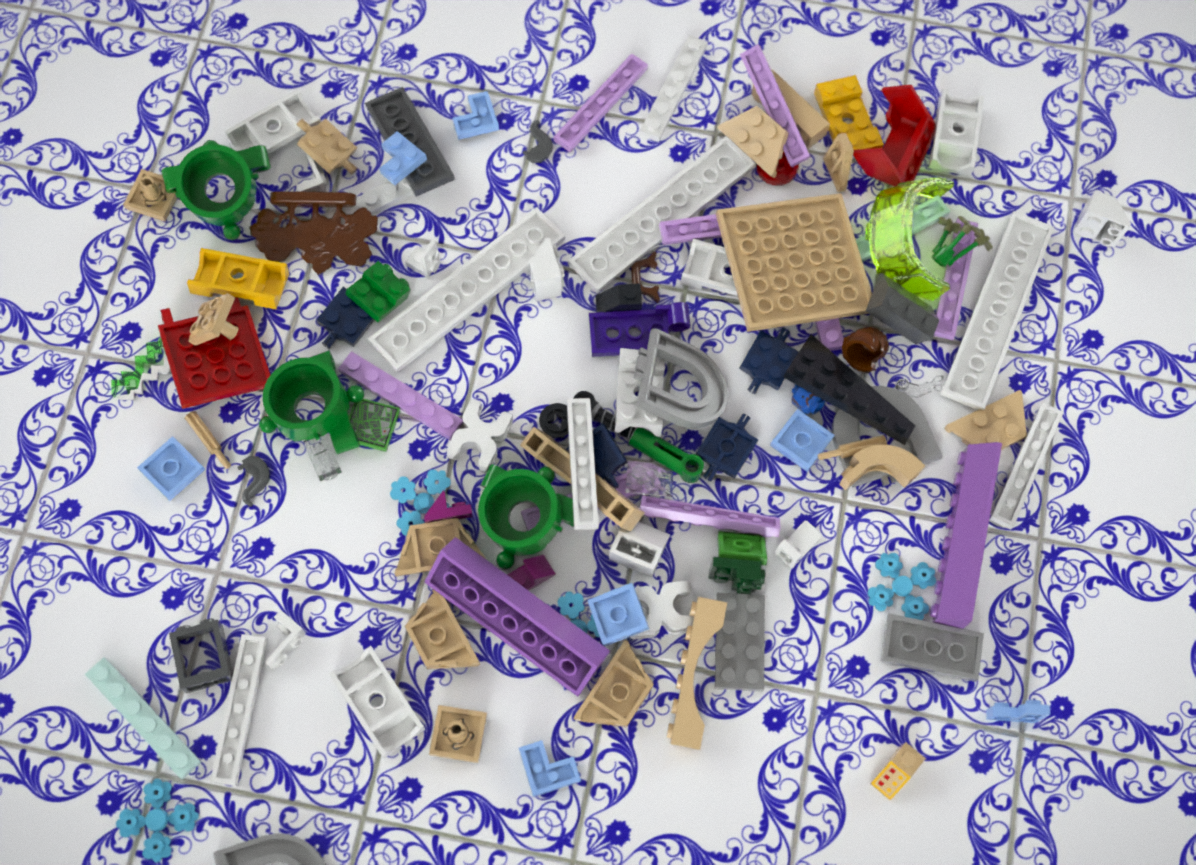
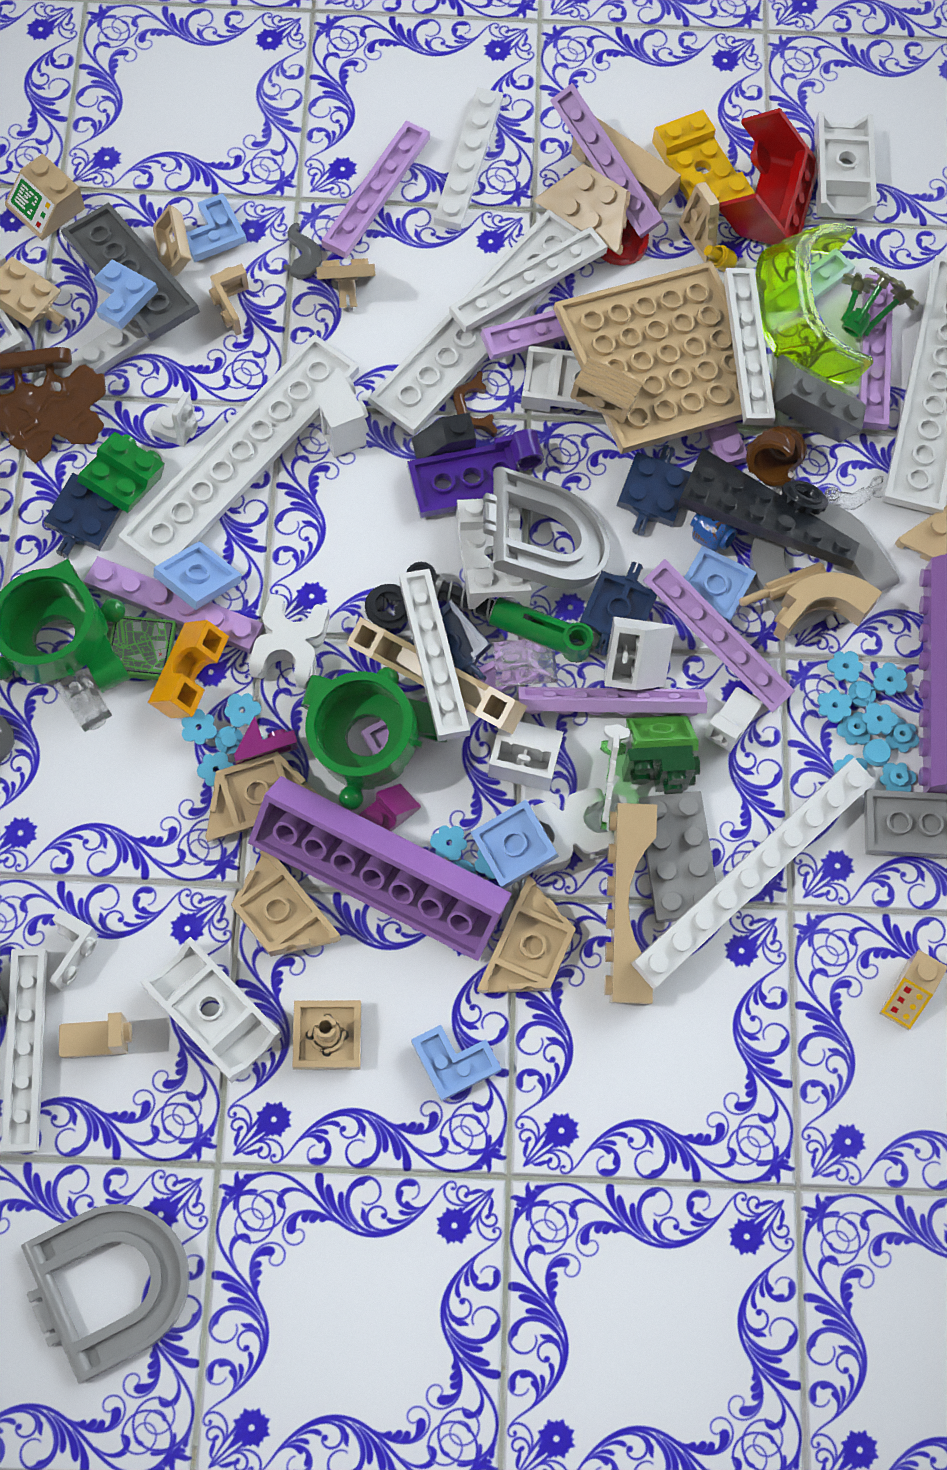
camera: 10 degrees left, 0 degrees up
none -> tan slope [5,153,85,240]
none -> tan bracket [59,1012,133,1058]
none -> light orange arch [147,620,229,718]
none -> tan piece [153,205,191,277]
none -> light blue plate [153,541,242,610]
none -> tan bracket [209,263,249,336]
none -> tan plate [316,258,375,308]
none -> white plate [449,227,608,333]
none -> tan brick [570,357,643,423]
none -> white piece [600,724,630,830]
none -> white slope [604,617,675,690]
none -> white plate [631,758,875,989]
none -> lavender plate [643,559,795,713]
none -> yellow cylinder [704,245,738,272]
none -> white plate [723,268,776,425]
none -> black gear [781,481,828,515]
none -> medium azure plant [817,651,908,735]

